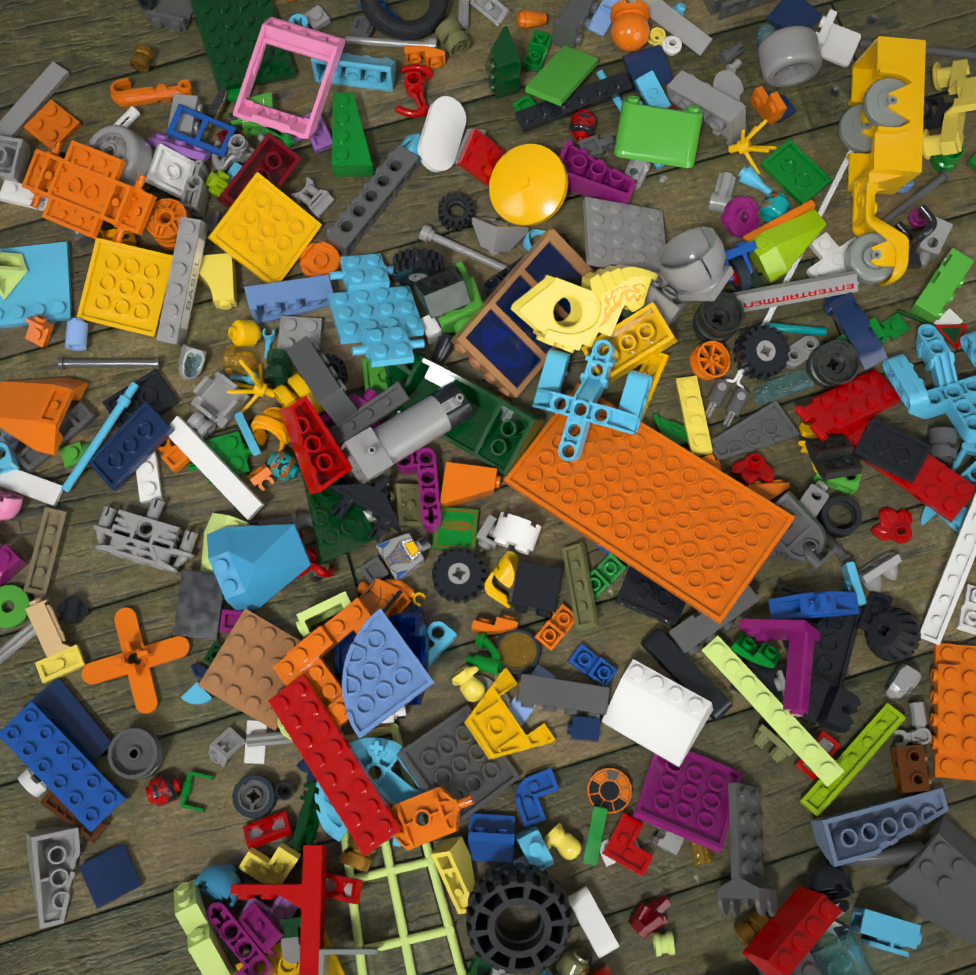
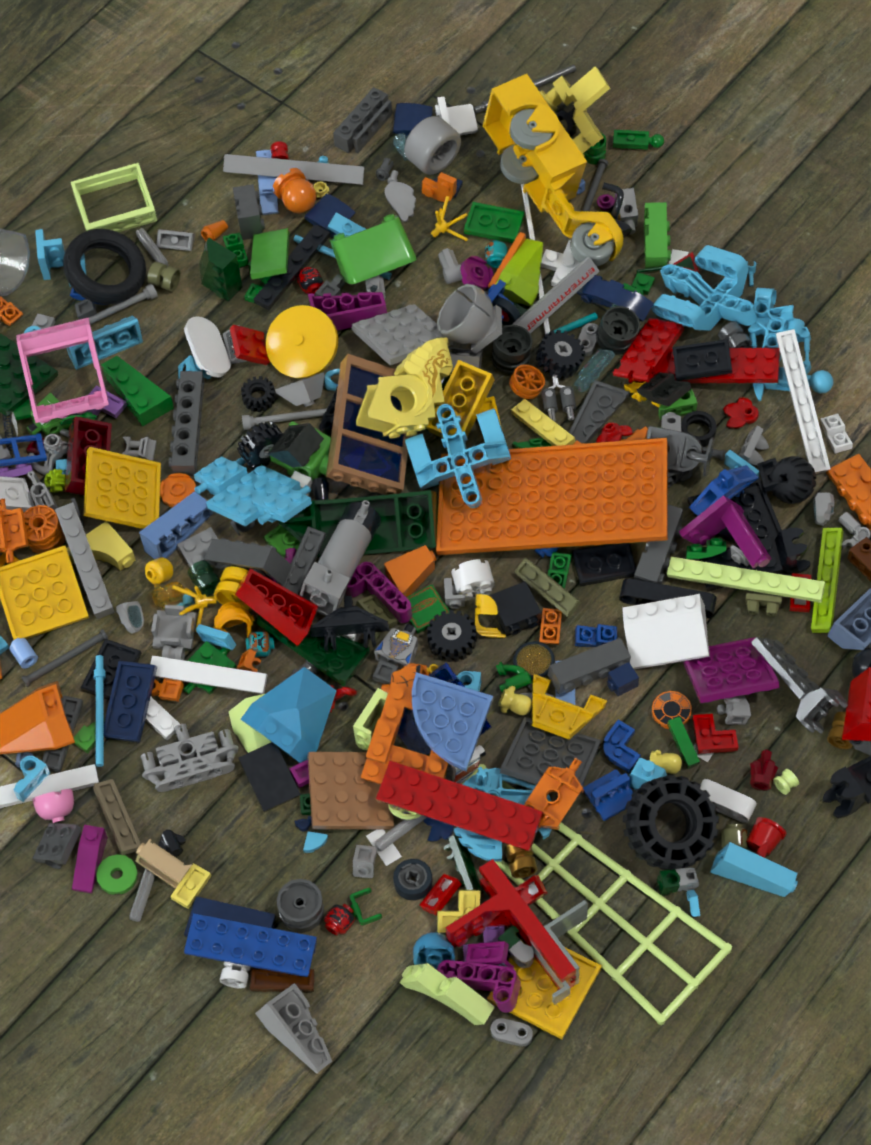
camera: 30 degrees left, 15 degrees down
dark blue slope [78,844,142,909] -> none
orange piece [82,608,190,714] -> none
medium azure hand [262,328,276,359] -> none
black hose [275,781,295,800] -> none
red piece [395,64,433,118] -> none
orange slope [404,46,446,68] -> none
light yellow slope [431,836,475,914] -> none
orange slope [471,615,518,634] -> none
white plate [662,36,682,56] -> none
light grey wedge [667,70,746,145] -> none
clear yellow bush [688,842,713,866] -> none
medium azure cone [737,165,773,195] -> none

